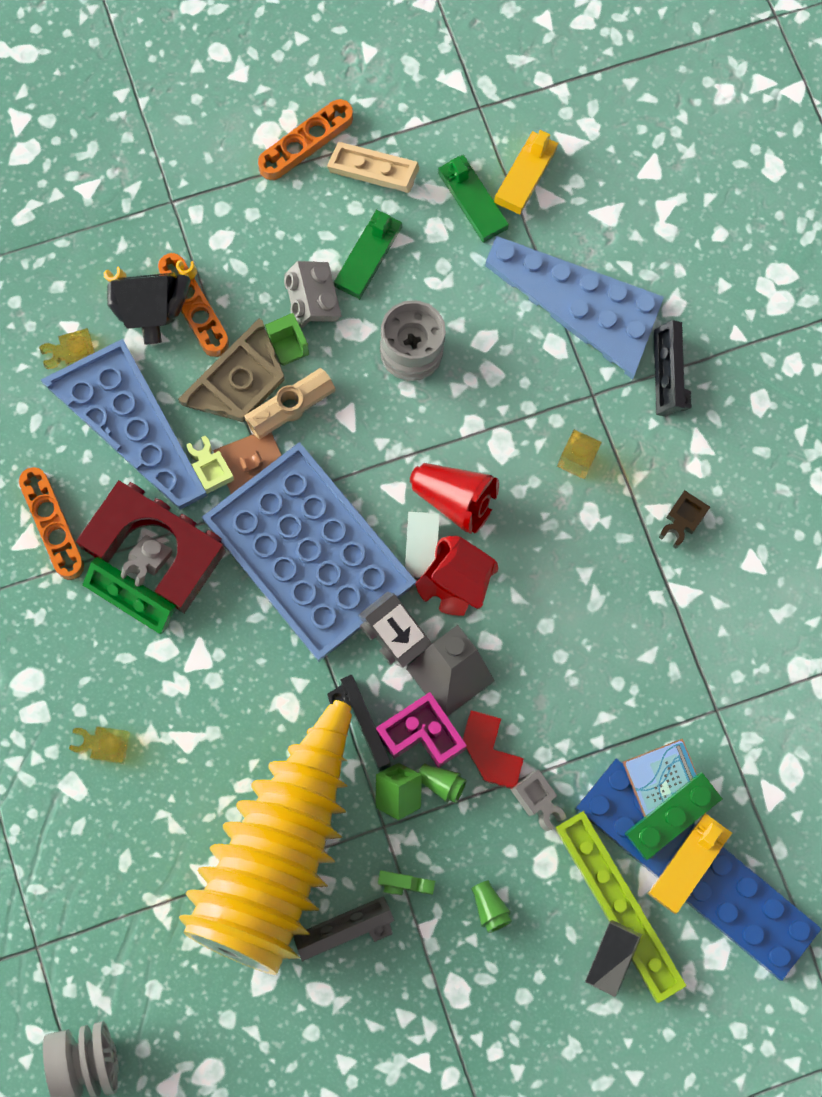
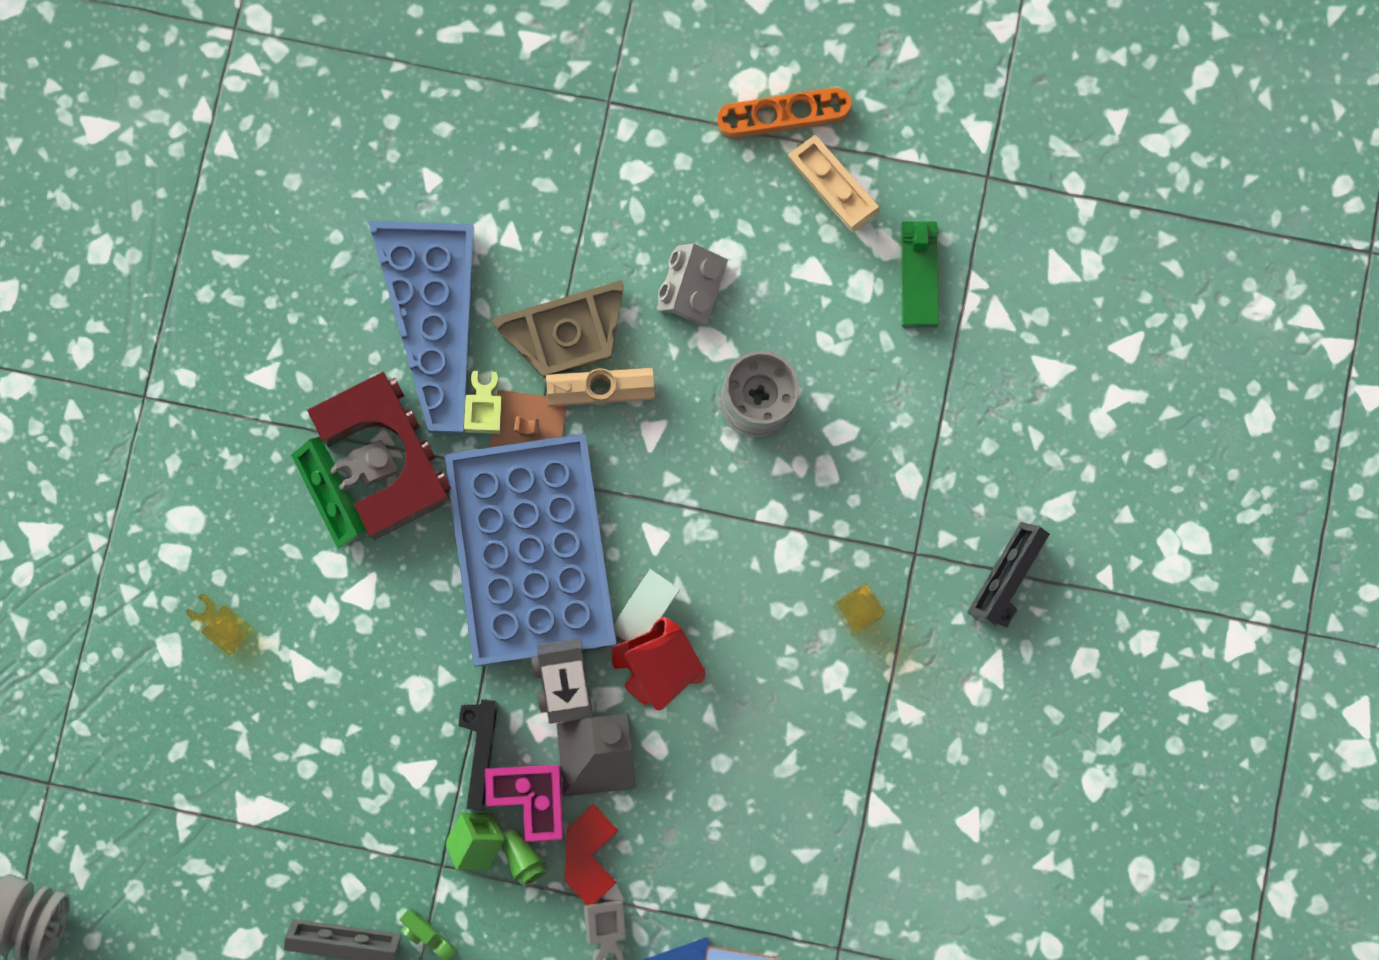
camera: 35 degrees right, 5 degrees up
orange beam [19,467,84,580] -> none
clear yellow plate [39,328,95,369] -> none
black torso [104,260,197,345] -> none
orange beam [158,253,229,357] -> none
yellow cone [179,700,352,975] -> none
bright green panel [265,313,309,366] -> none
green hinge [334,210,402,300] -> none
red cone [410,463,499,534] -> none
medium blue wing [485,236,664,380] -> none
yellow hinge [494,130,558,215] -> none
dark brown plate [659,490,710,549] -> none

